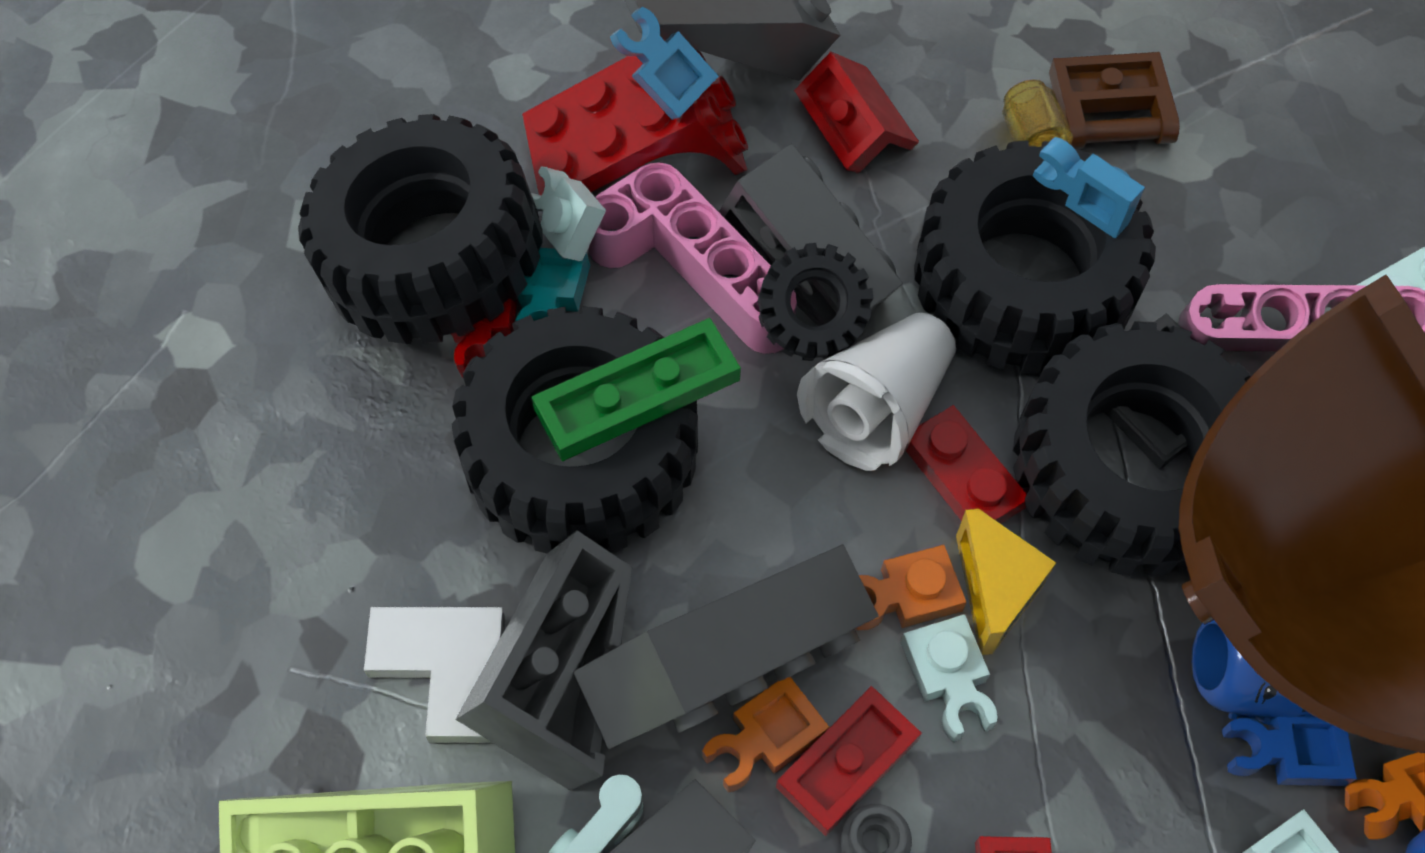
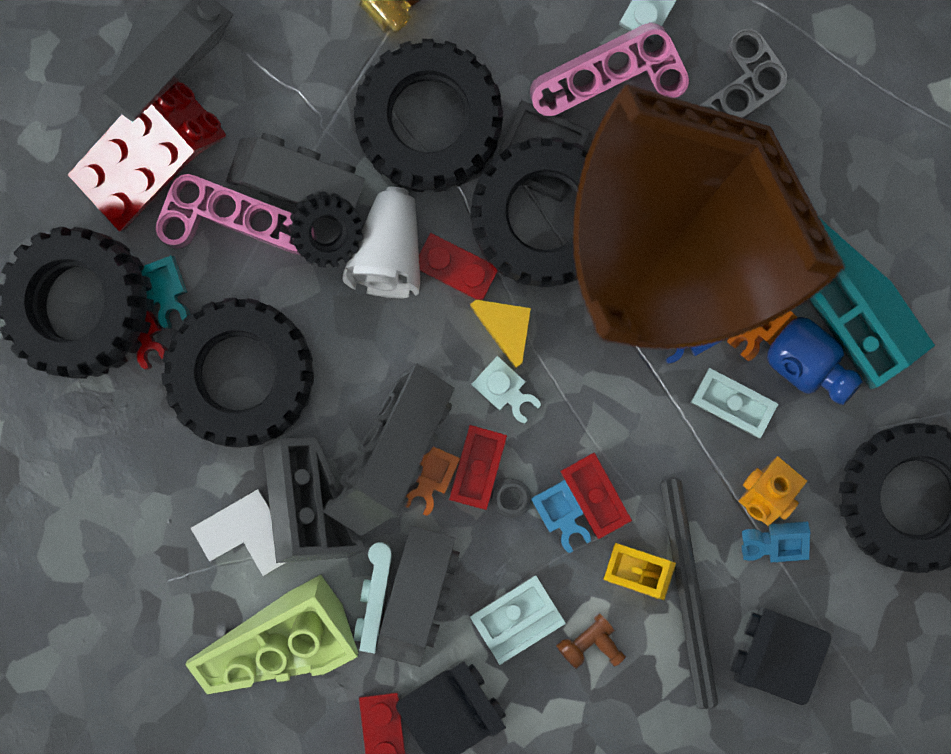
camera: 30 degrees left, 25 degrees up
light aqua plate [531,166,606,261] -> none
green plate [531,318,741,462] -> none
dark azure plate [610,7,719,120] -> none
red panel [794,51,919,173] -> none
orange plate [855,544,967,630] -> none
dark azure plate [1033,137,1145,239] -> none

